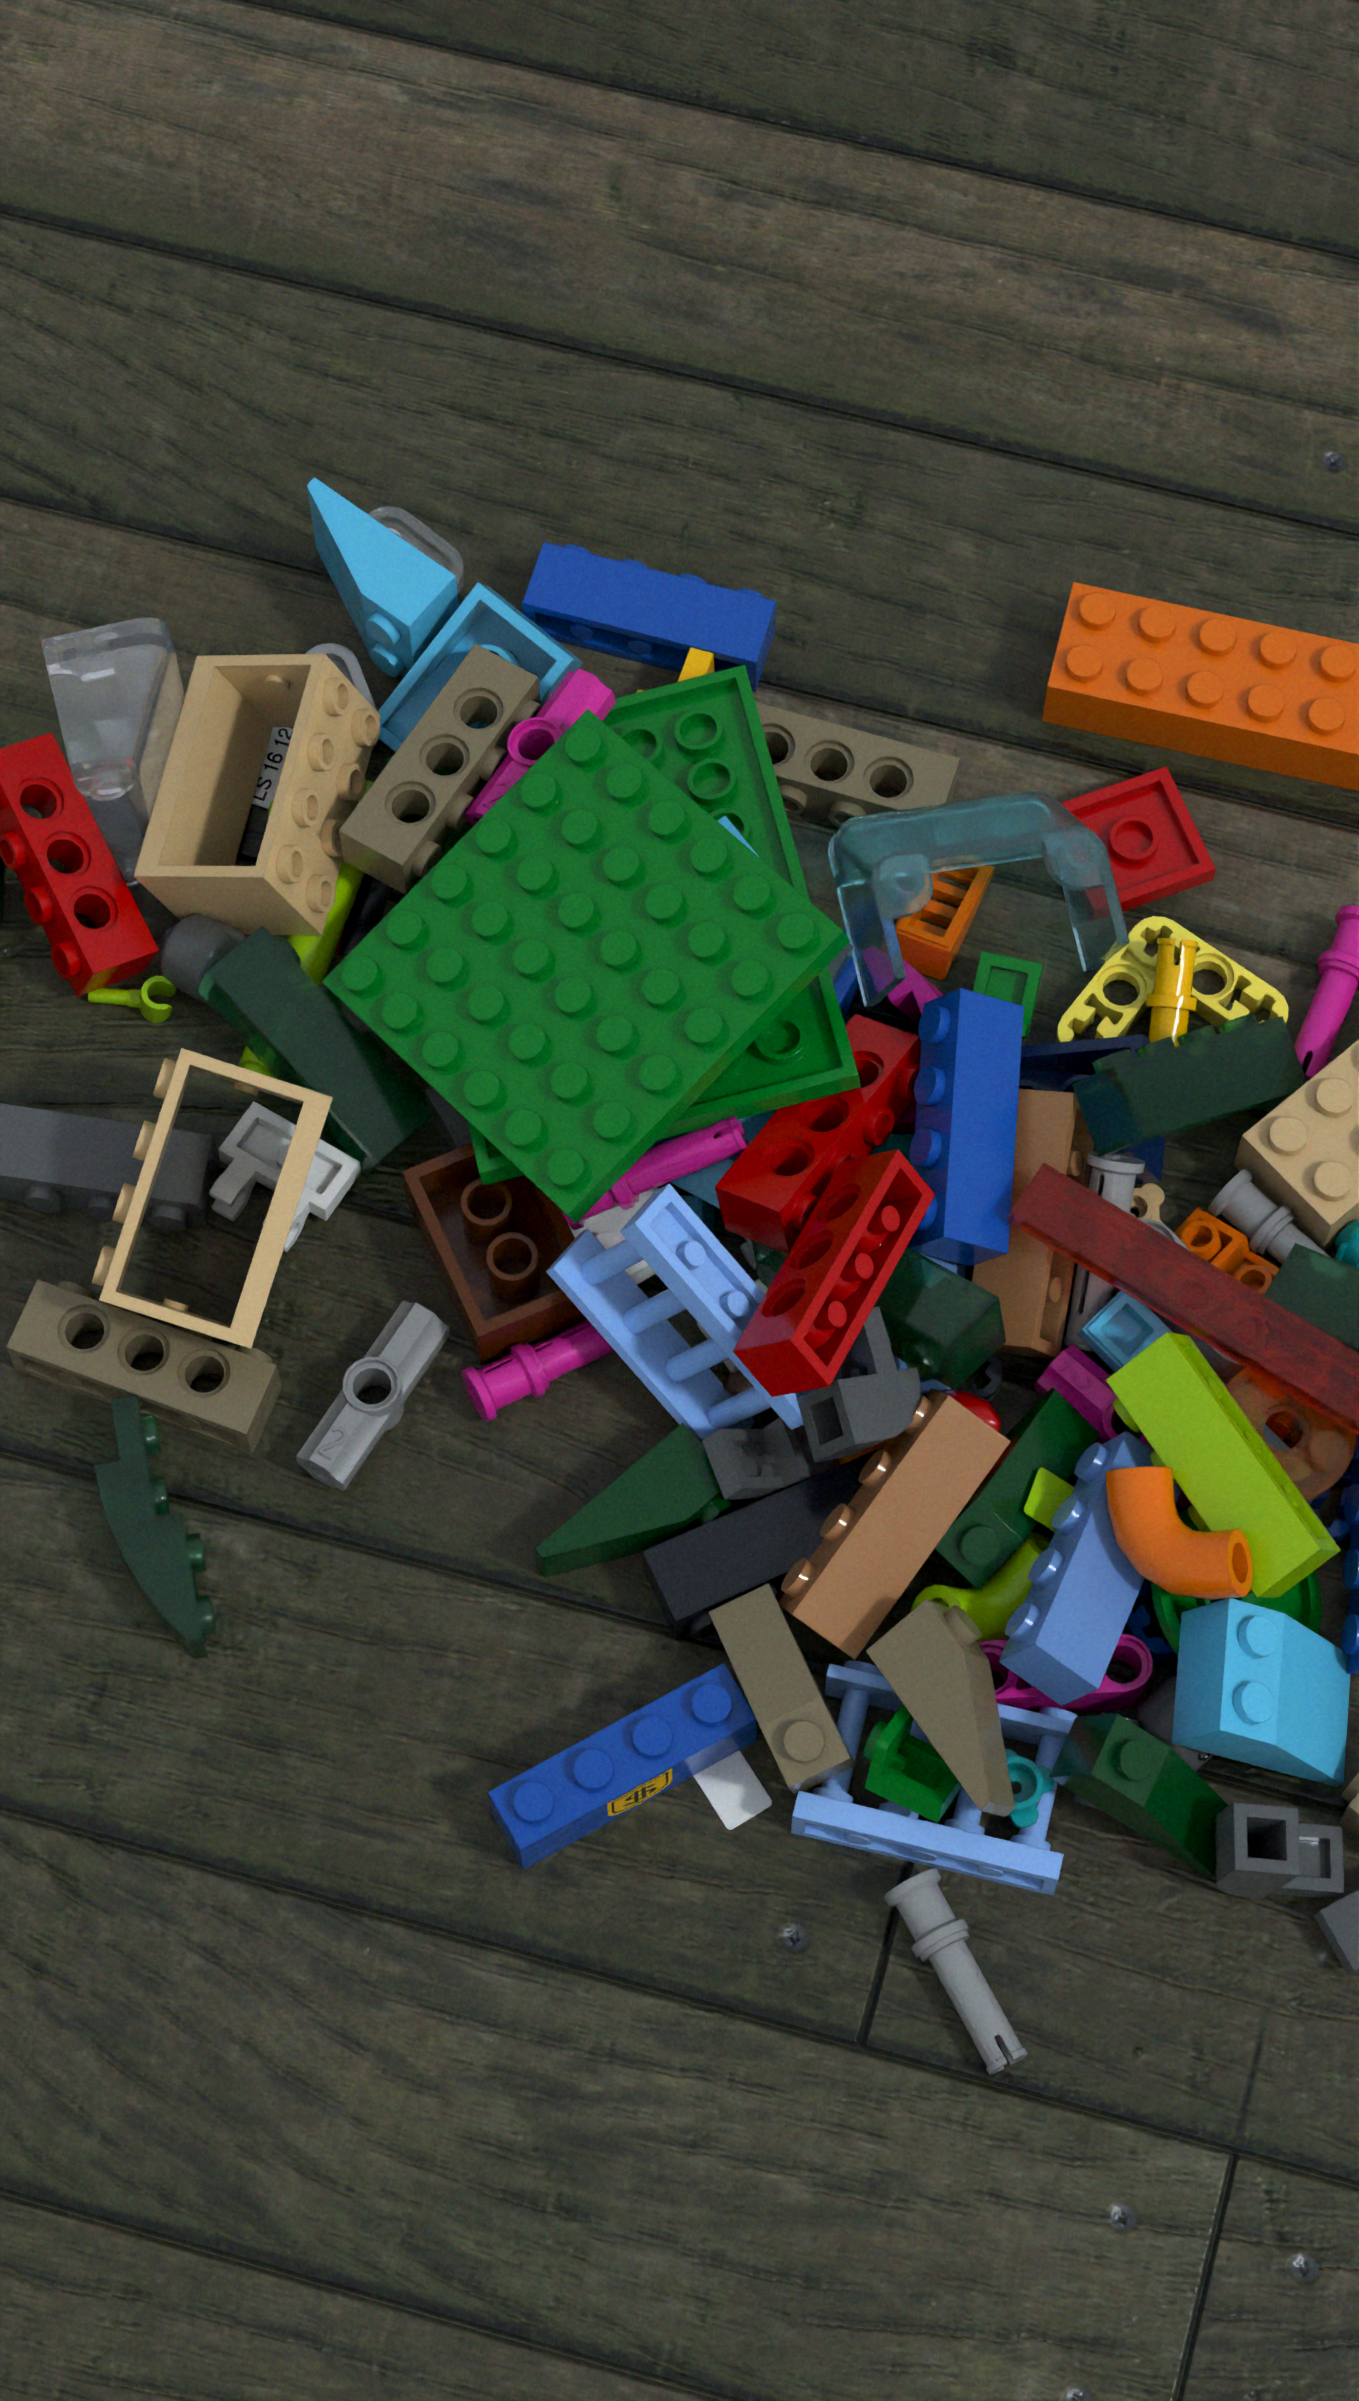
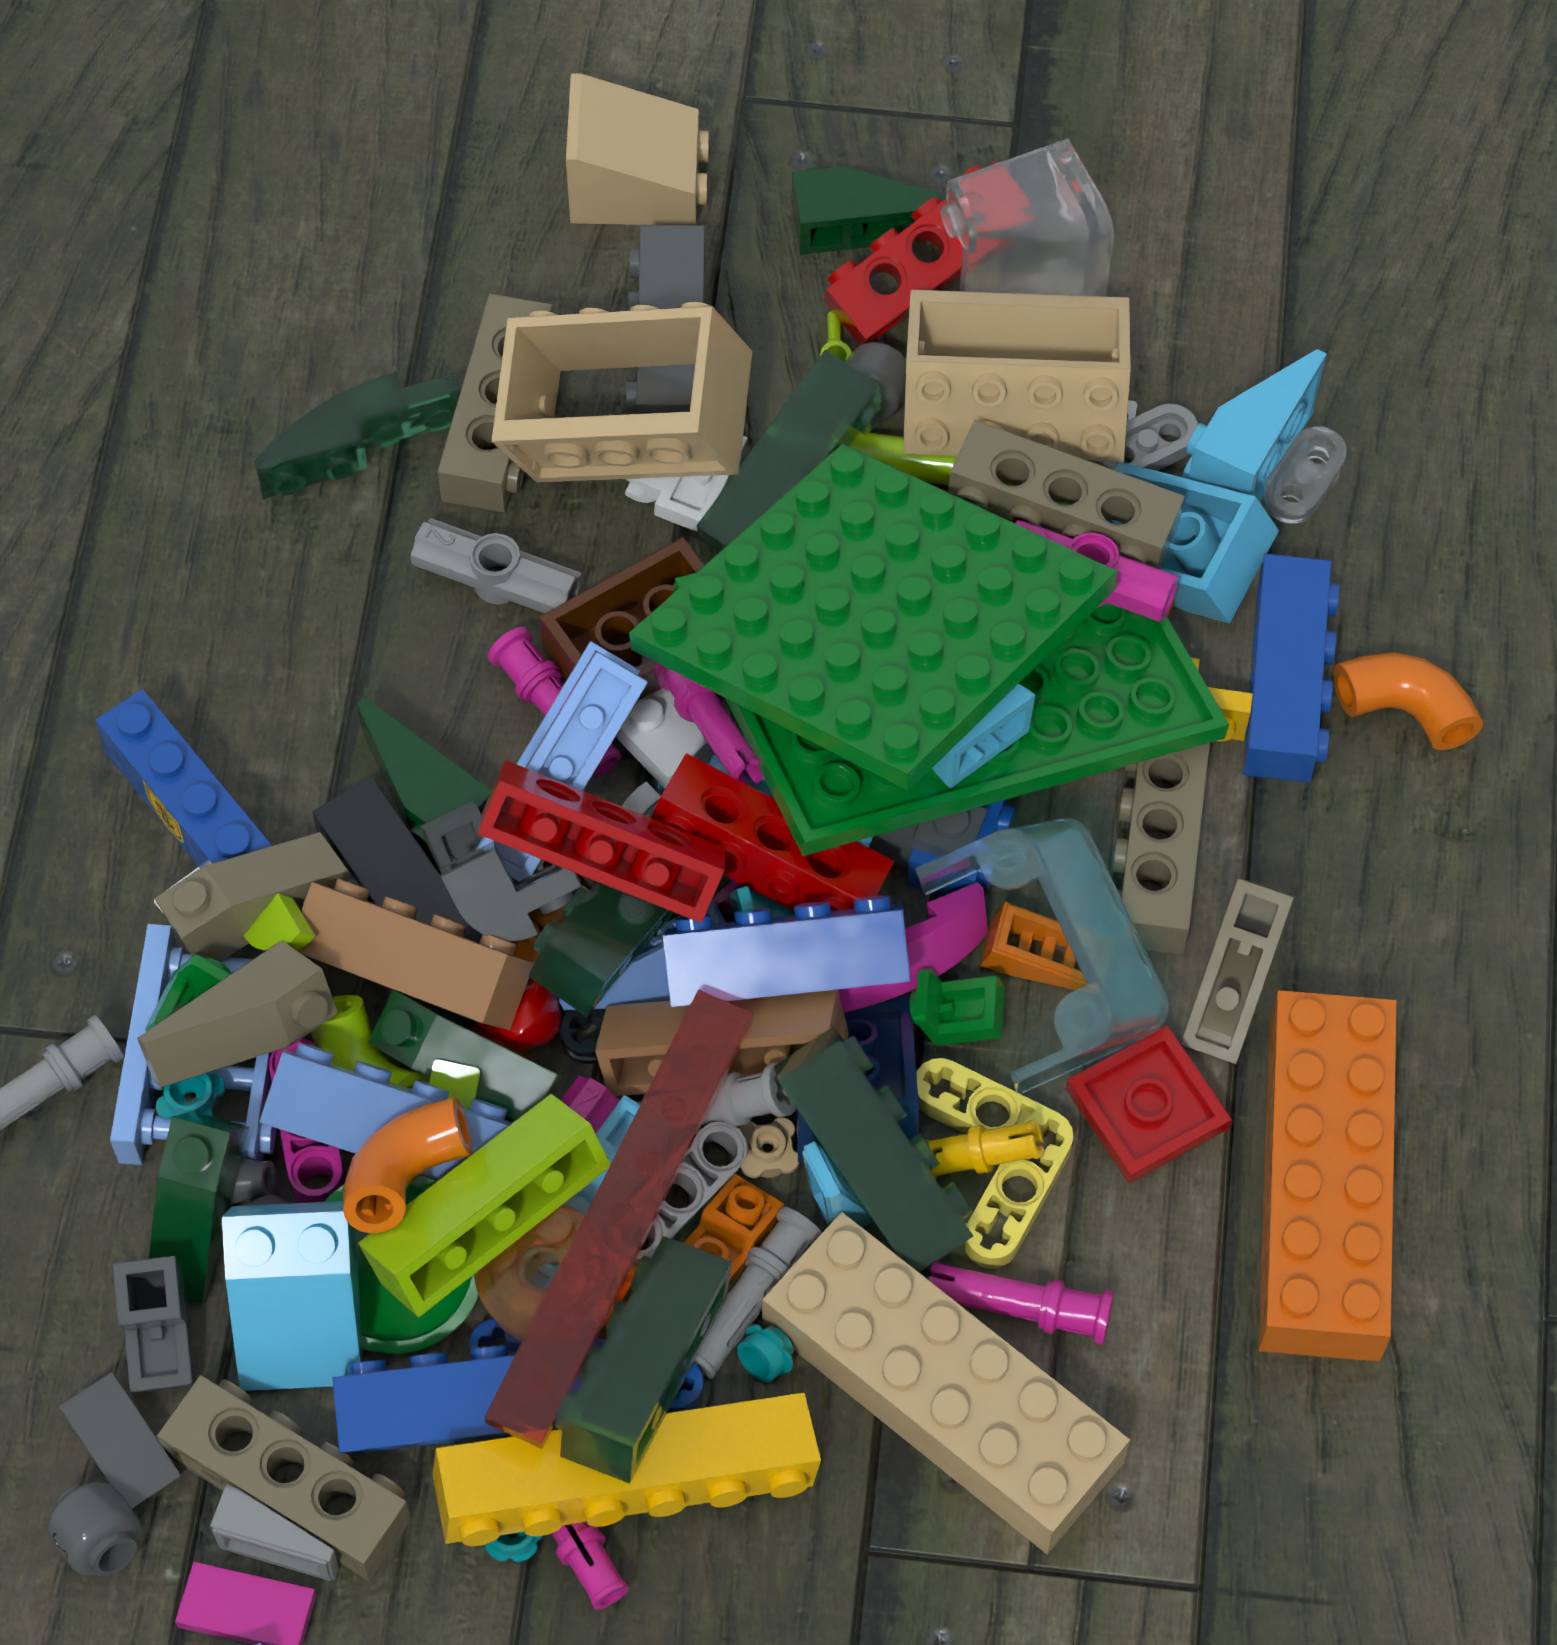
camera: 80 degrees right, 5 degrees down
none -> lime tile [243,893,315,951]
none -> medium azure slope [802,1141,876,1227]
none -> dark tan slope [1180,878,1296,1064]
none -> orange cylinder [1333,652,1483,751]

